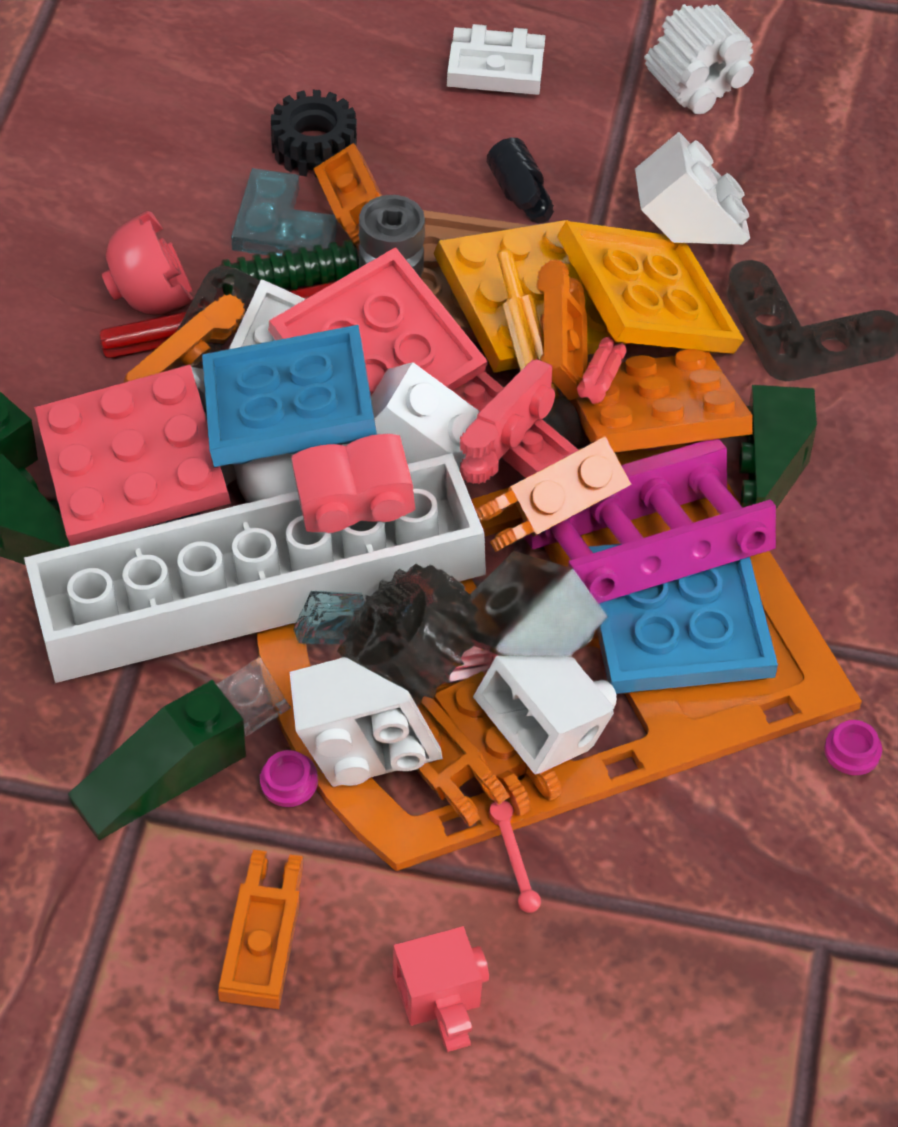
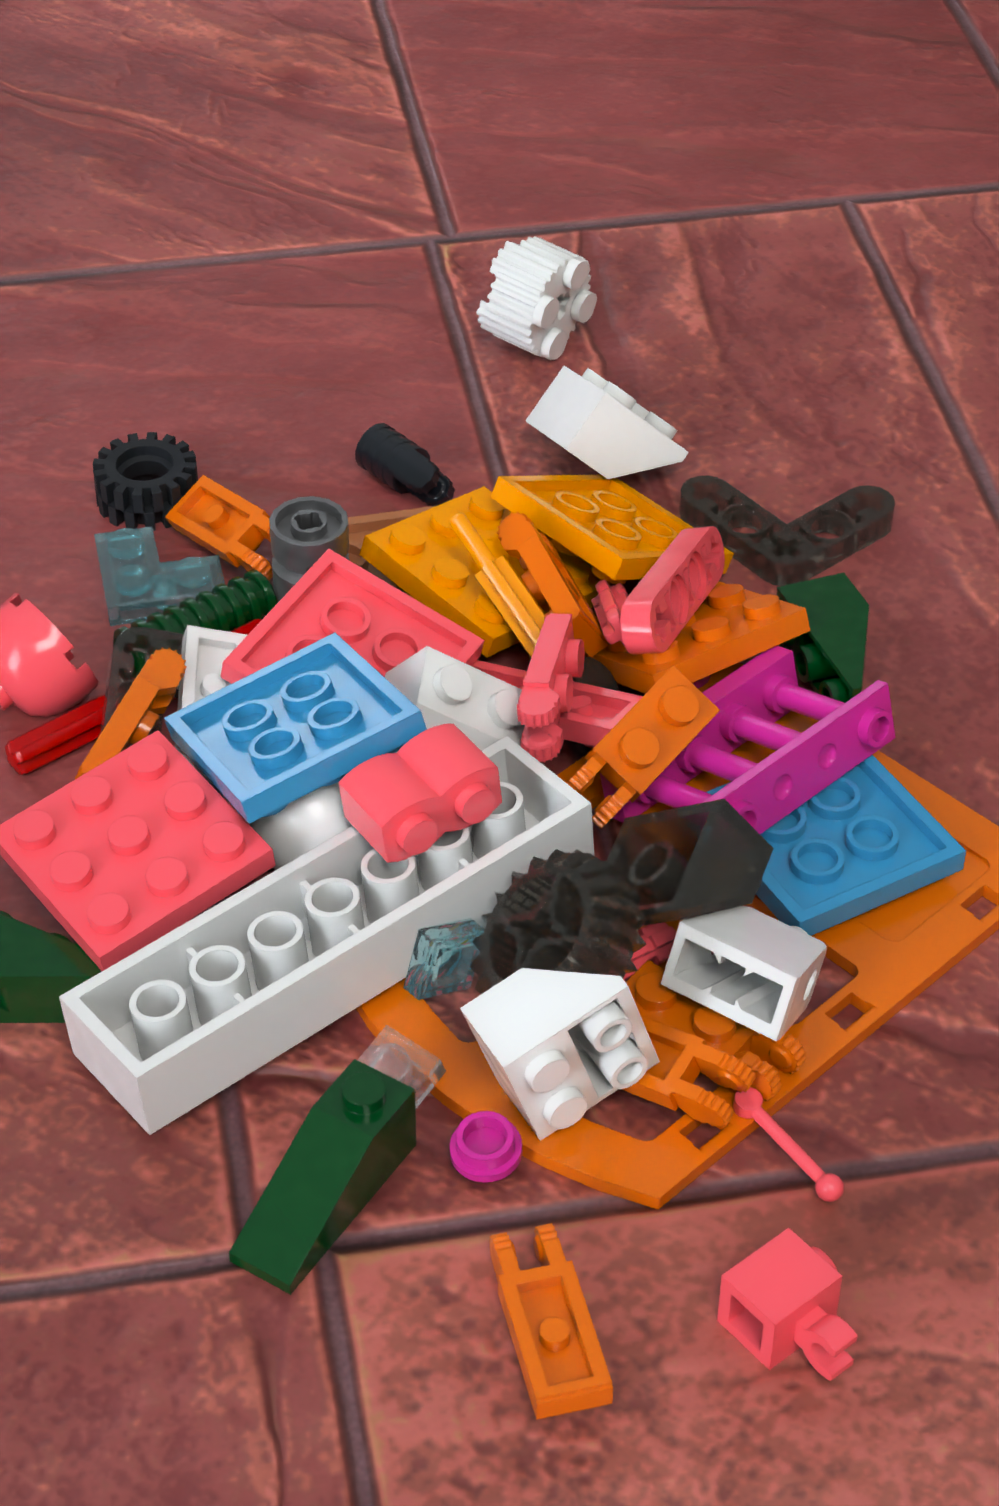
camera: 20 degrees left, 10 degrees down
white plate [447,24,546,95] -> none
none -> coral beam [620,526,725,655]

